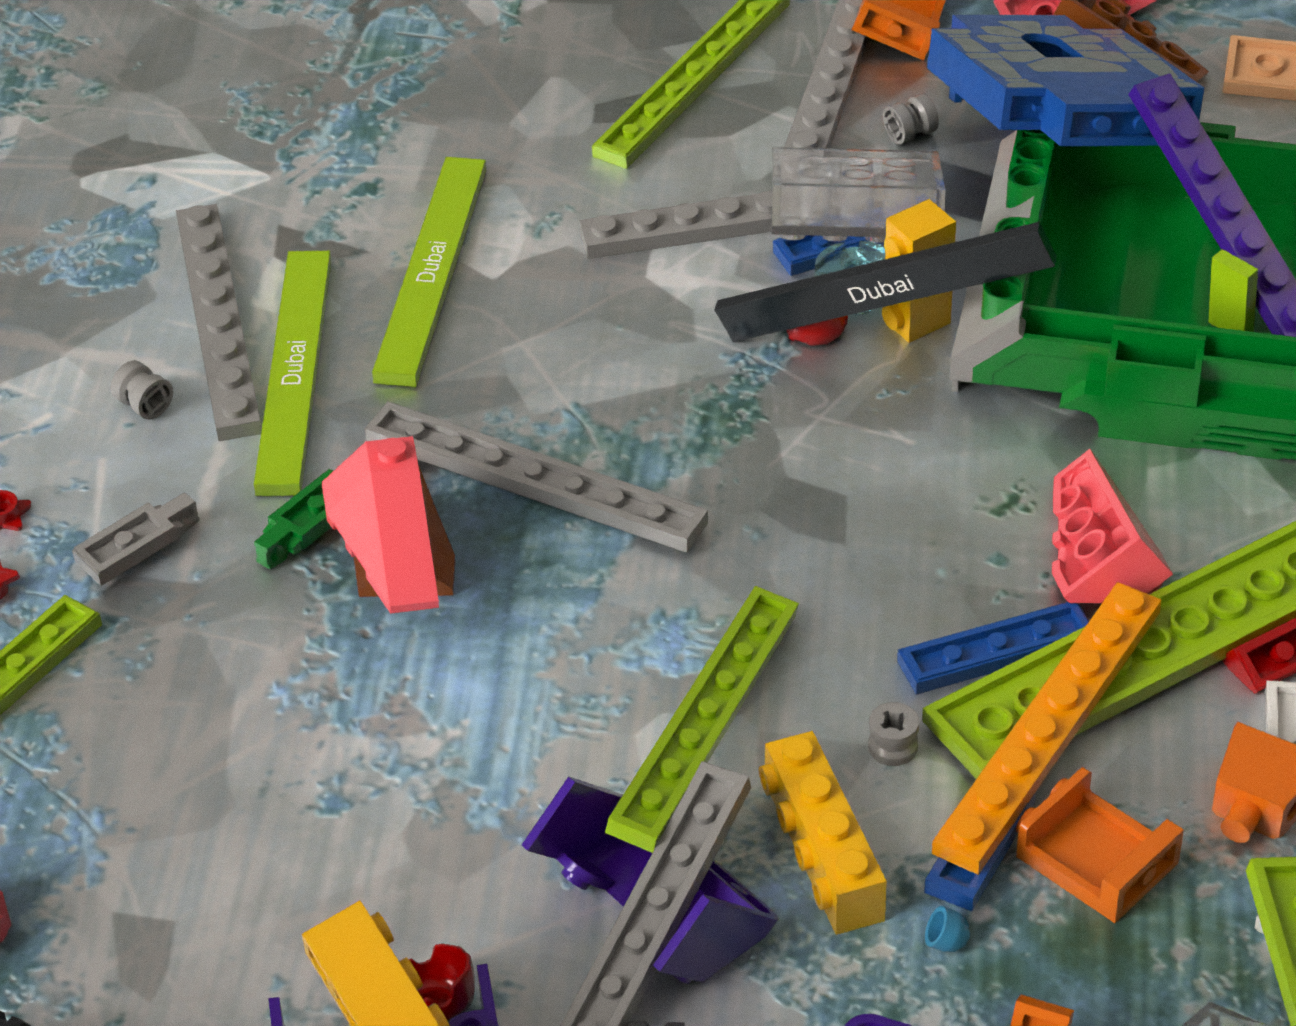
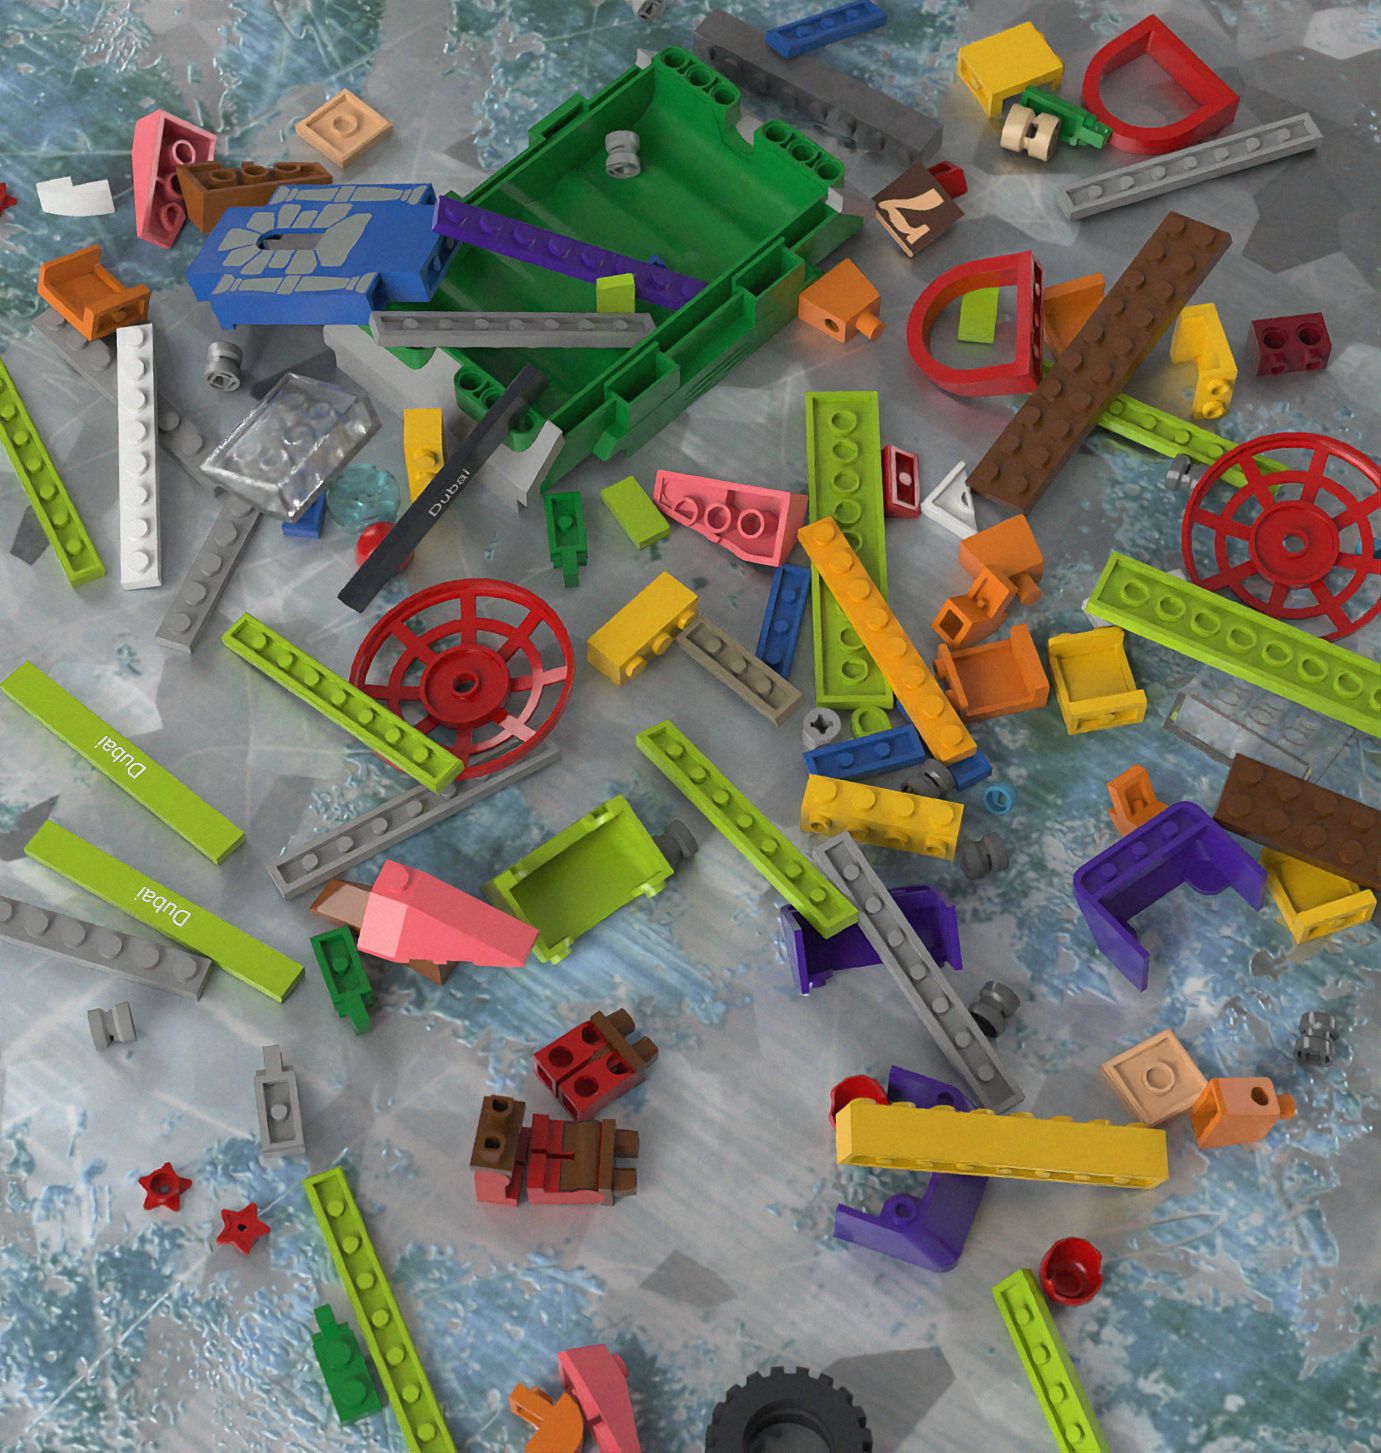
camera: 60 degrees left, 15 degrees up
none -> white plate [117,324,162,590]
none -> lime tile [221,612,465,795]
none -> red dish [349,578,576,781]
none -> light grey plate [368,311,656,348]
none -> reddish brown hips [470,1095,531,1207]
none -> lime windscreen [480,793,674,965]
none -> hips [527,1114,640,1206]
none -> red hips [533,1008,659,1121]
none -> green hinge [543,491,588,588]
none -> yellow brick [586,571,698,687]
none -> lime tile [601,475,671,550]
none -> dark grey wheel [651,820,698,869]
none -> dark tan plate [675,613,806,728]
none -> blue plate [802,723,926,782]
none -> lime tile [850,705,894,739]
none -> dark grey wheel [900,758,955,799]
none -> orange brick [930,564,1018,651]
none -> dark grey wheel [957,832,1009,881]
none -> yellow panel [1045,626,1147,735]

